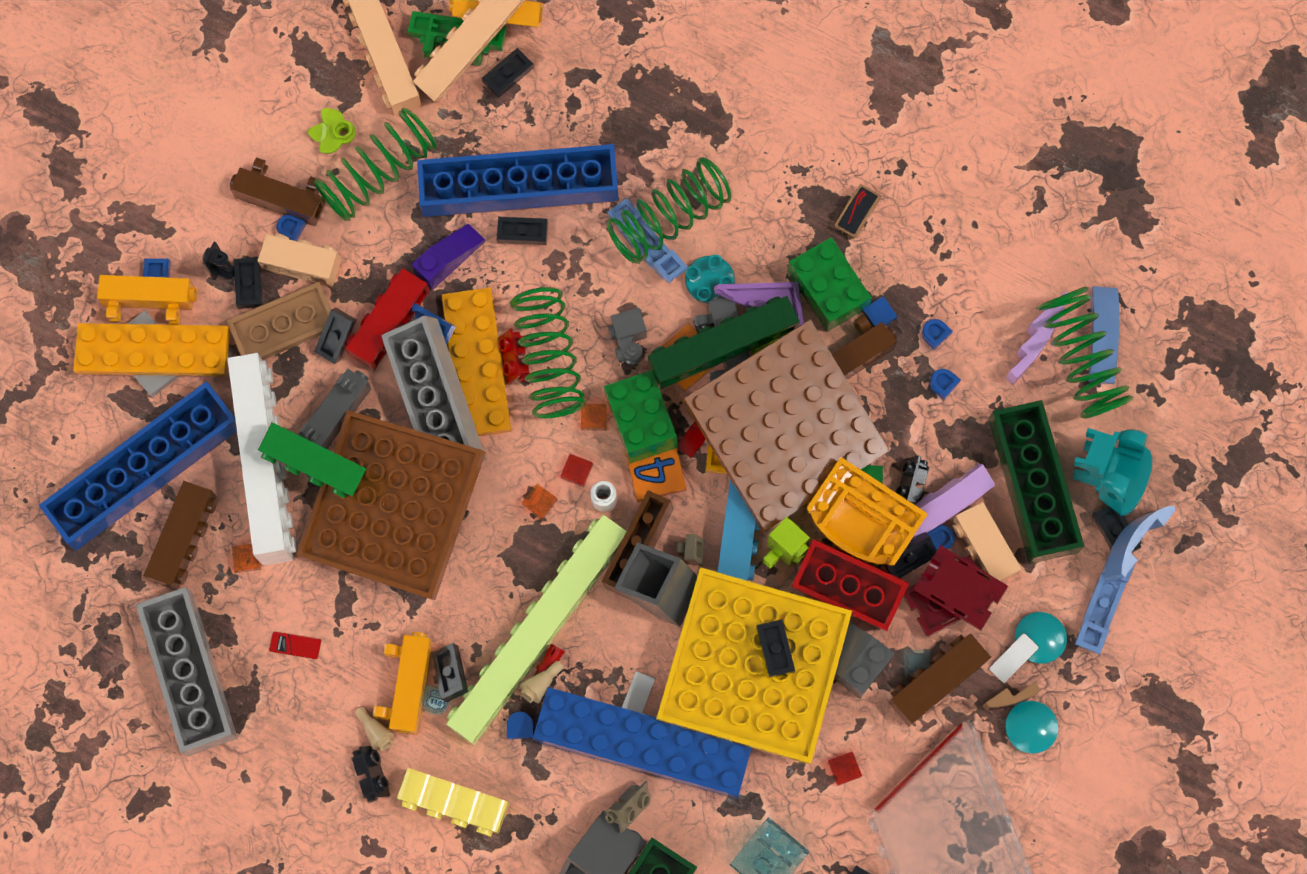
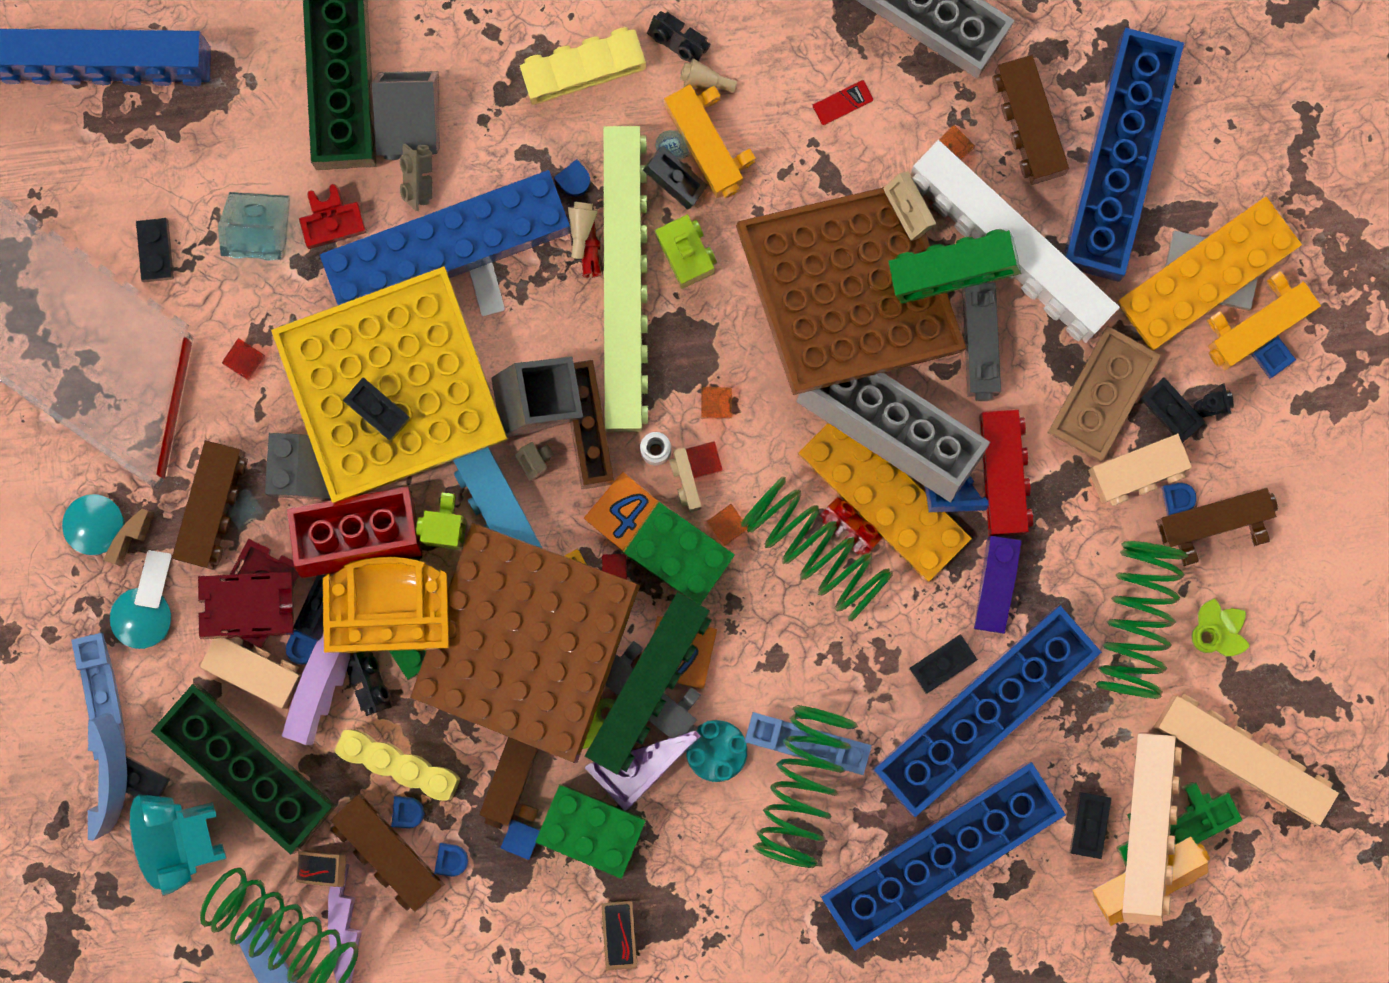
camera: 145 degrees right, 10 degrees up
black plate [314,307,357,364] -> none
dark grey brick [608,308,647,366] -> none
none -> slope [296,851,346,887]
none -> red plate [299,184,367,249]
none -> reddish brown brick [330,794,445,912]
none -> light yellow brick [334,730,461,801]
none -> lime brick [655,214,717,289]
none -> tan plate [669,447,702,512]
none -> blue brick [820,761,1066,951]
none -> tan plate [883,171,936,241]

